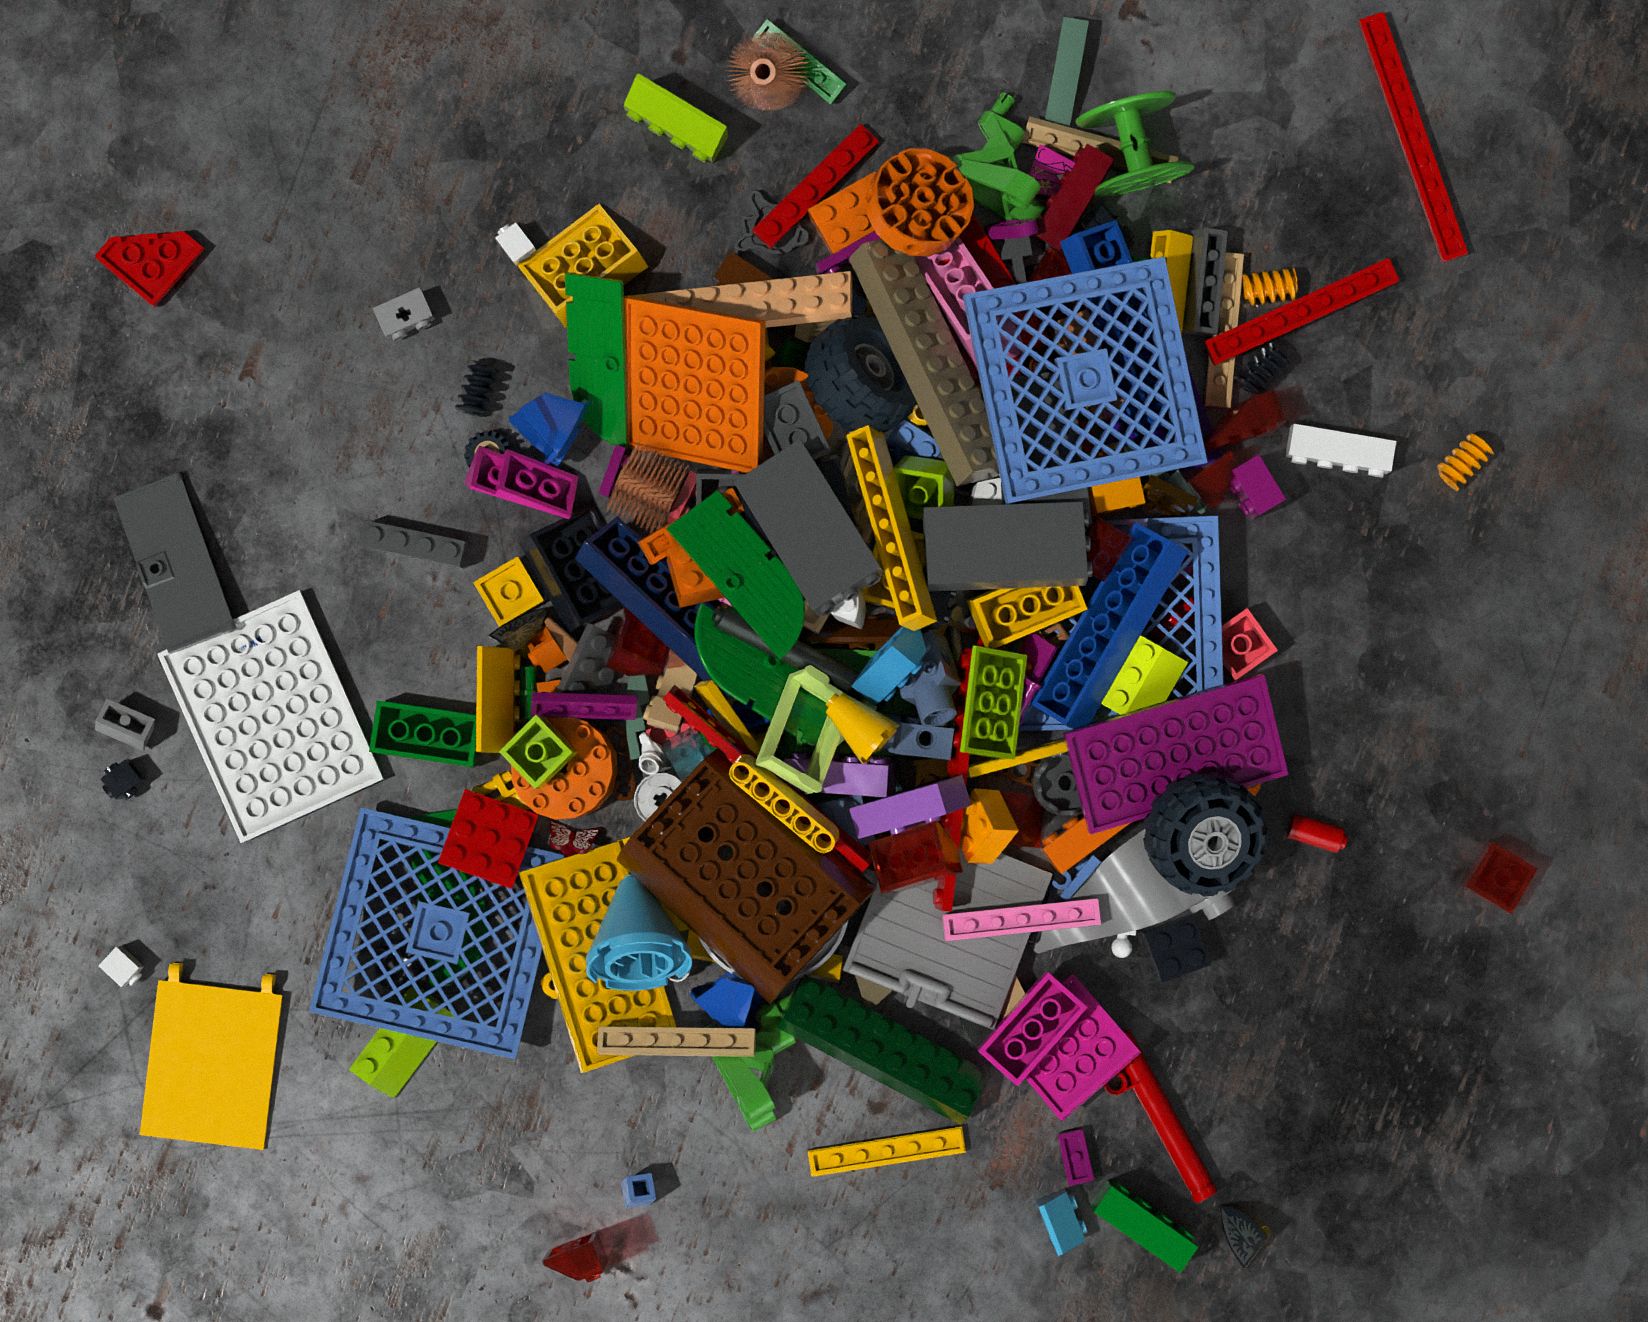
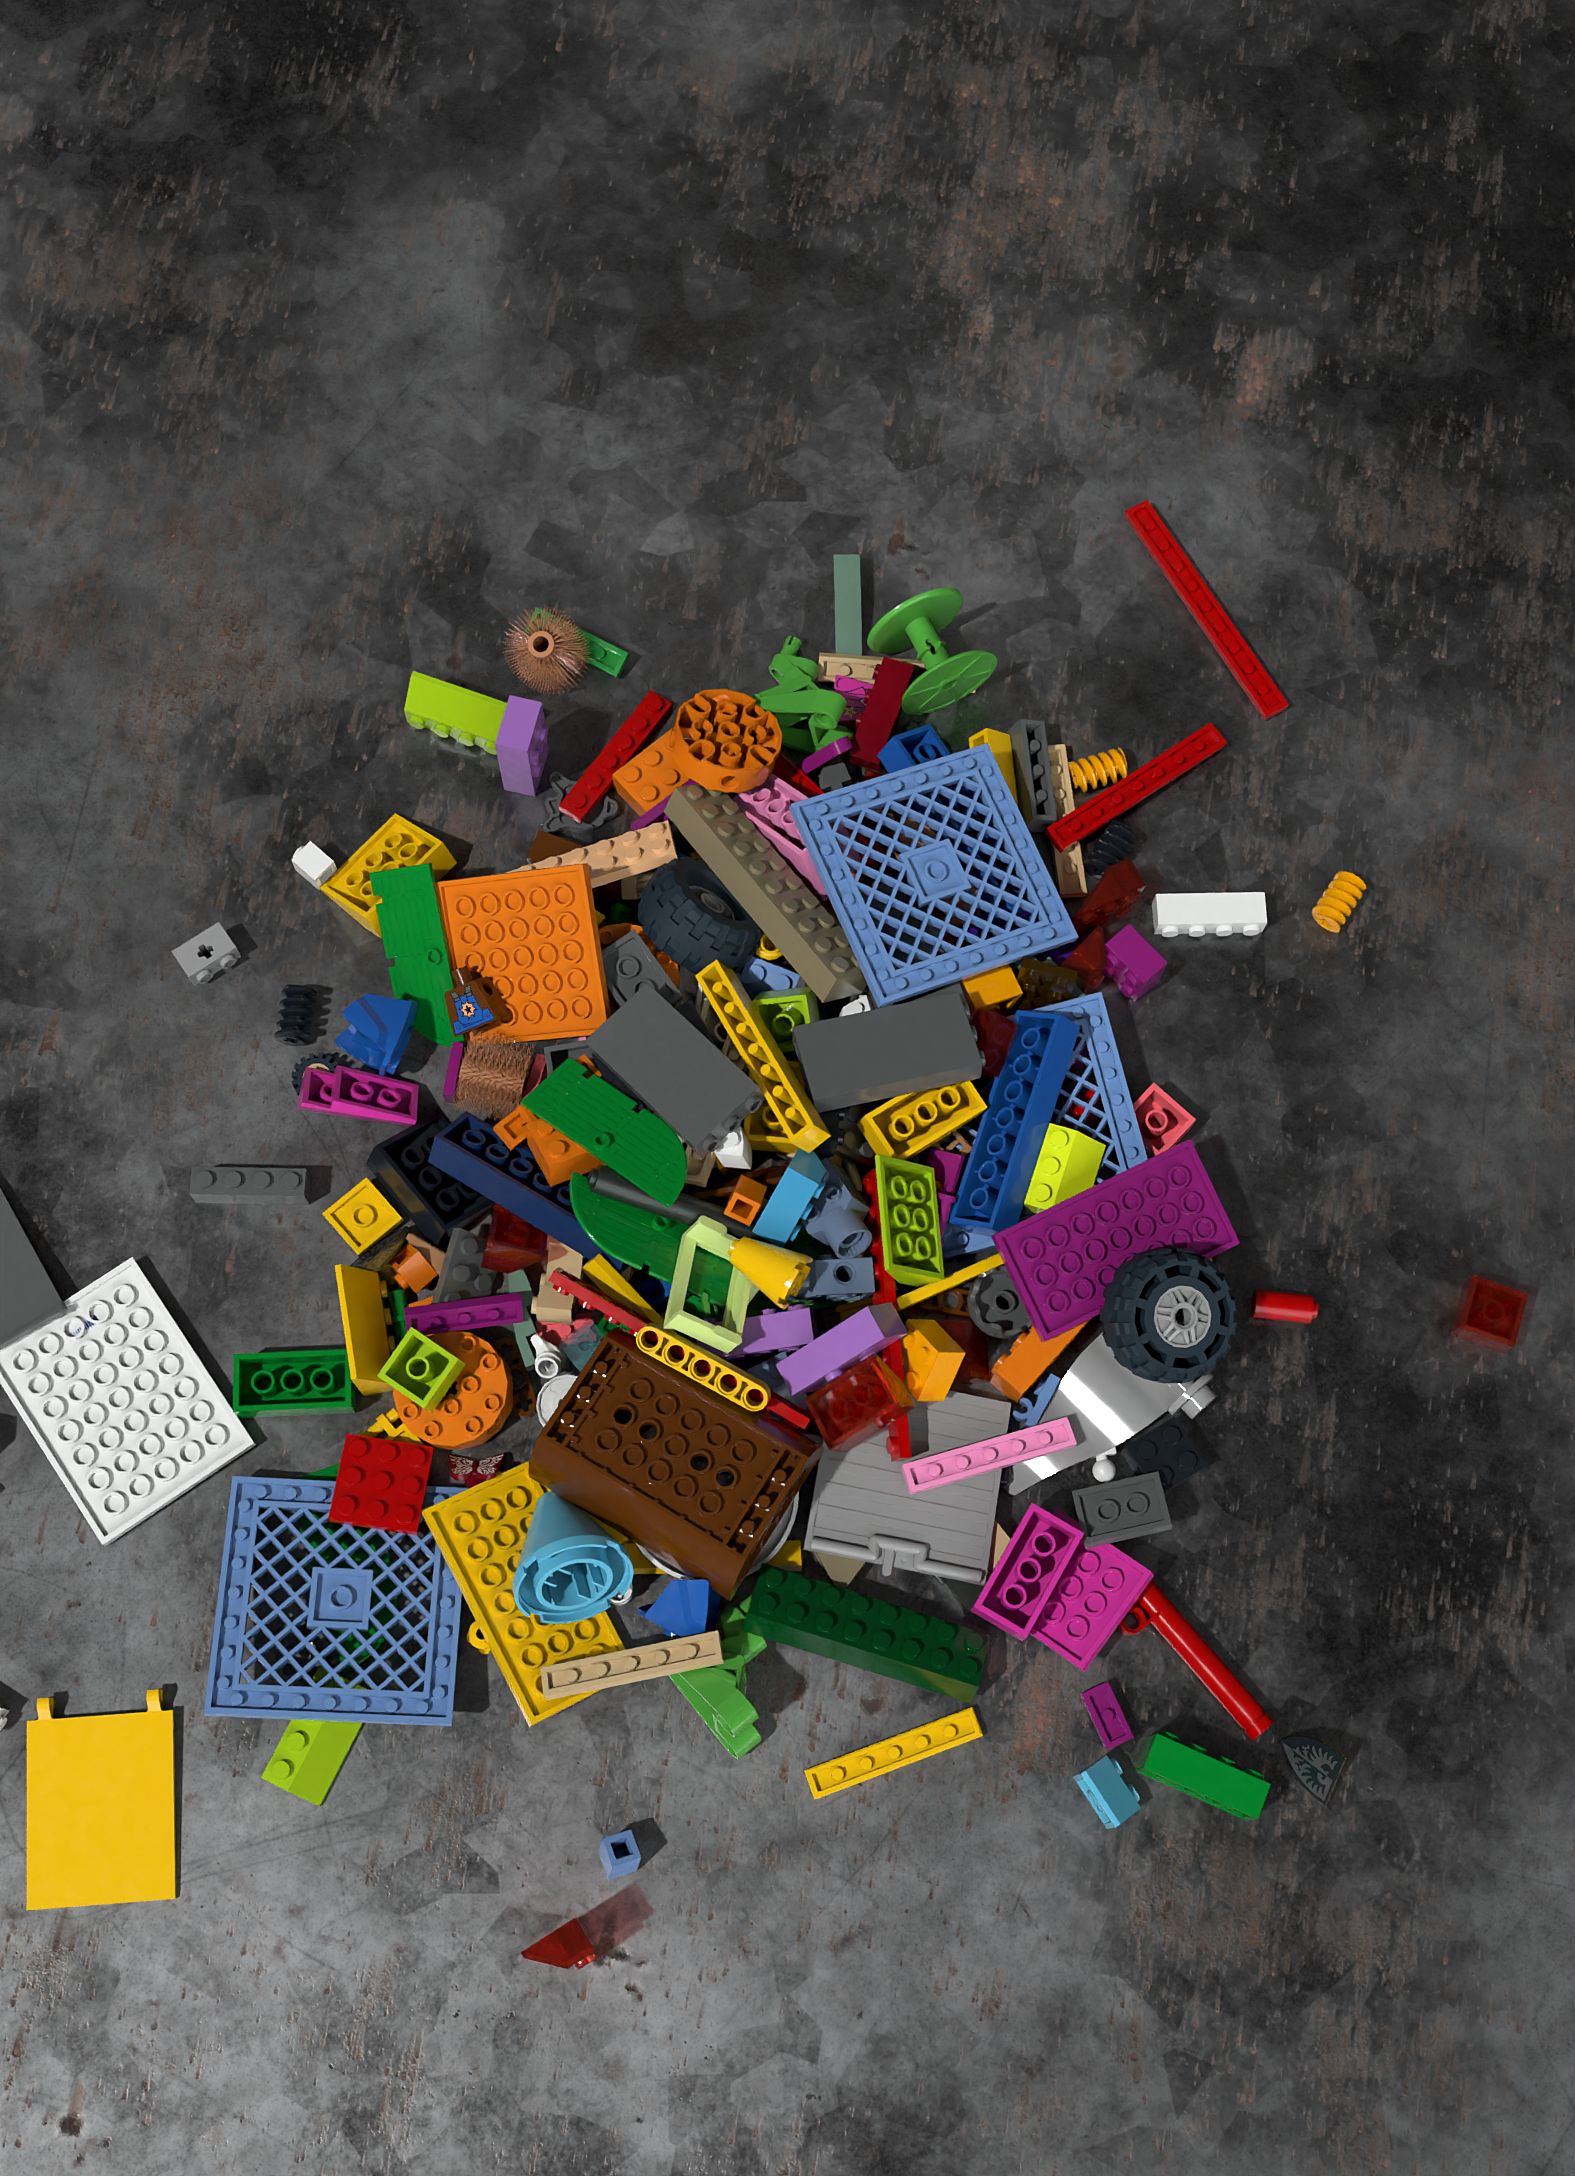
camera: 15 degrees left, 15 degrees down
none -> reddish brown torso [444,966,510,1037]
none -> medium lavender brick [495,695,549,797]
none -> orange brick [723,1174,768,1226]
none -> dark grey plate [1072,1471,1173,1549]

